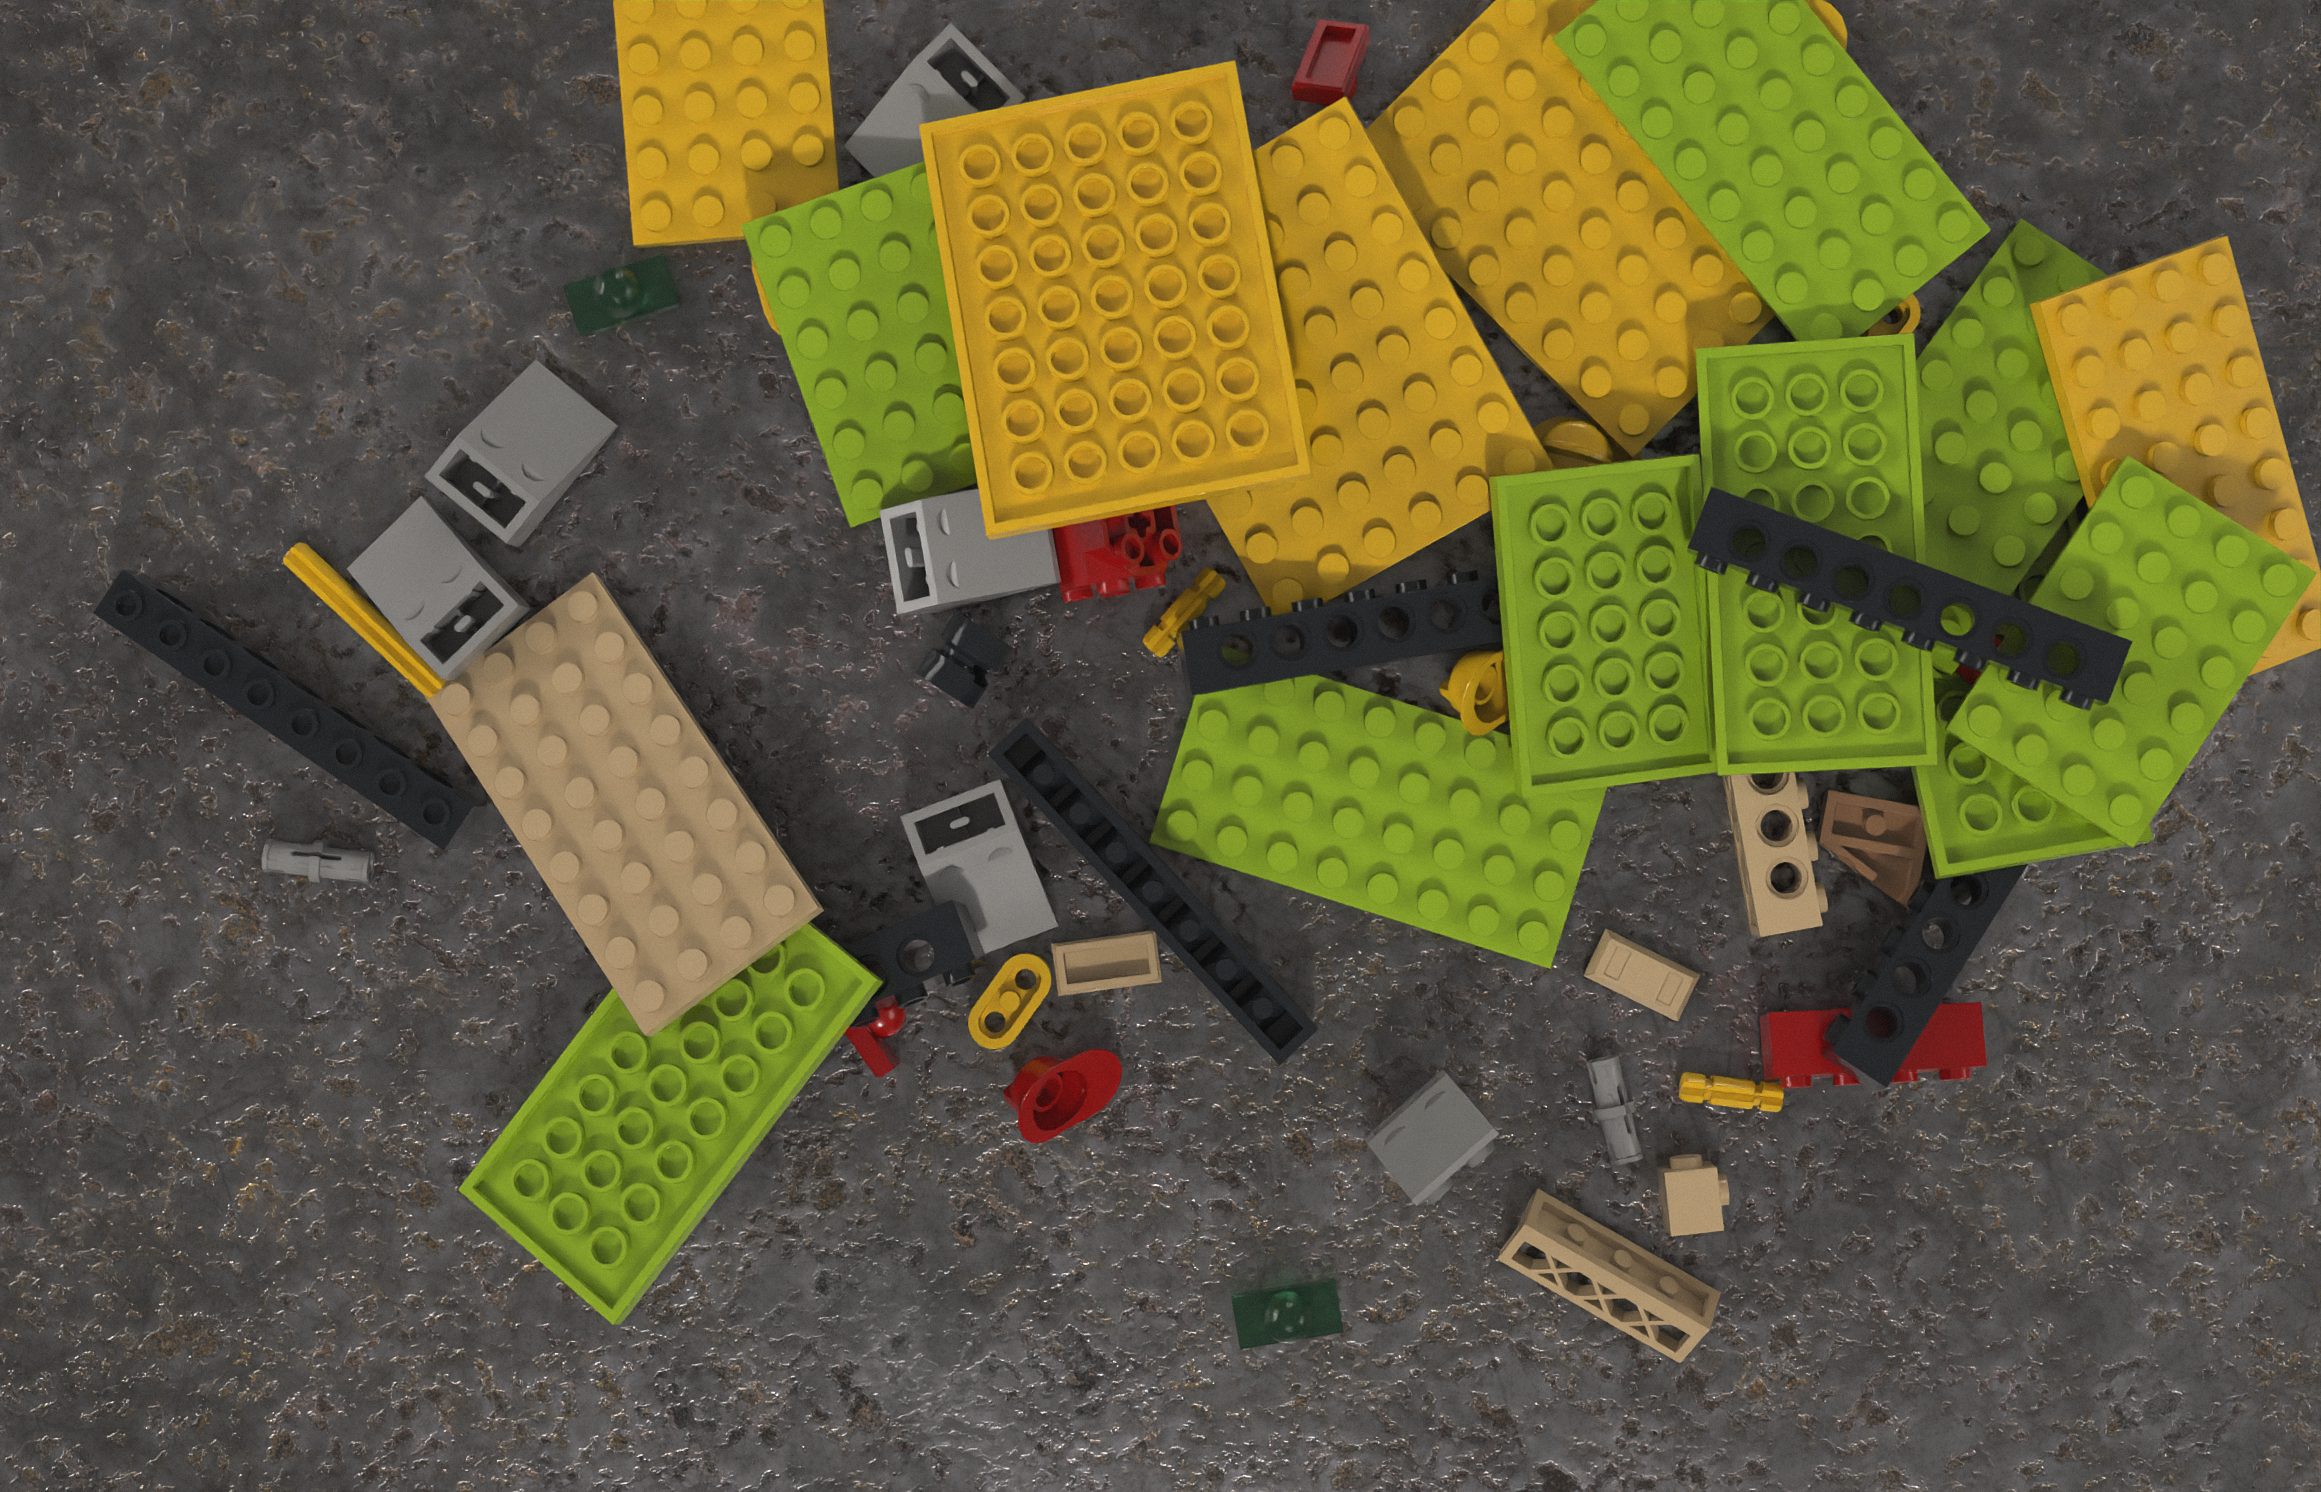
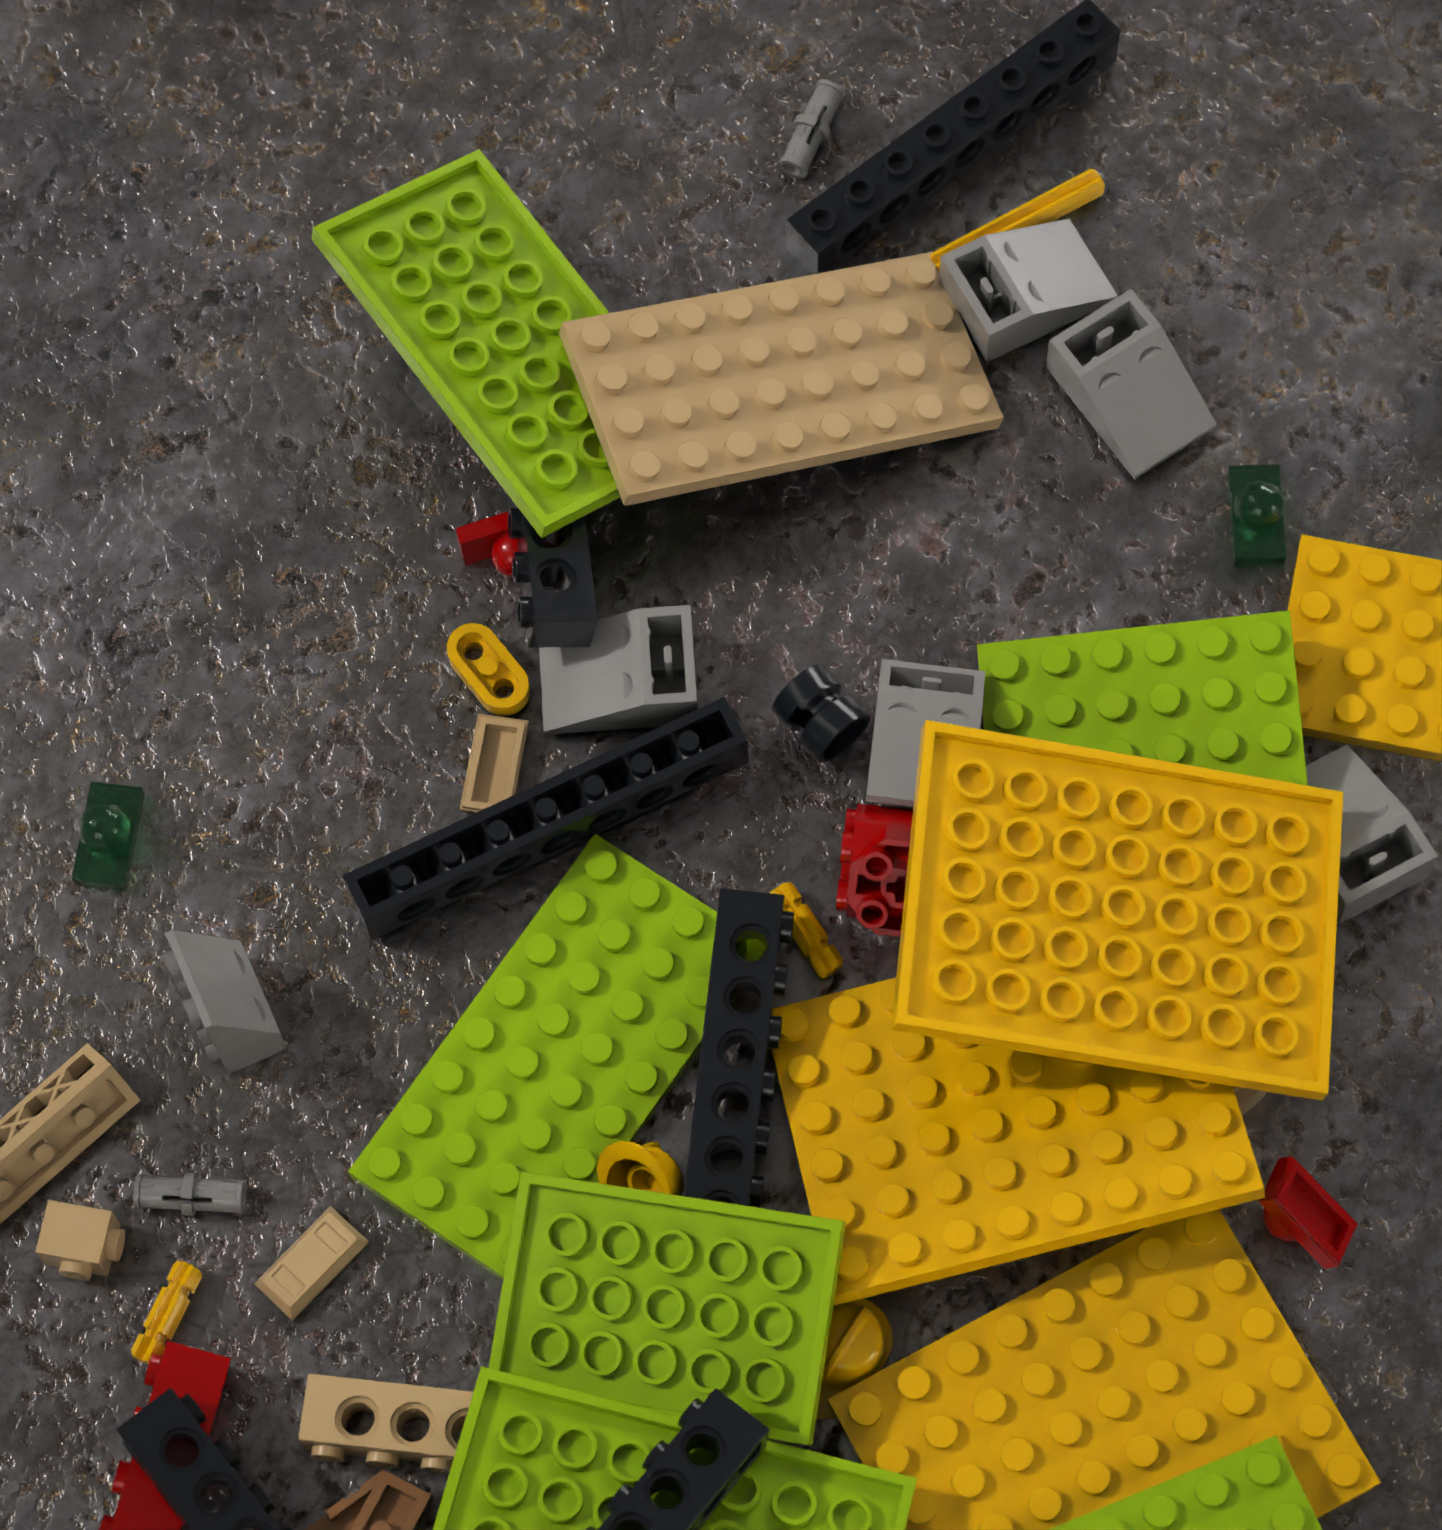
camera: 110 degrees right, 20 degrees down
red piece [1003,1048,1122,1143] -> none

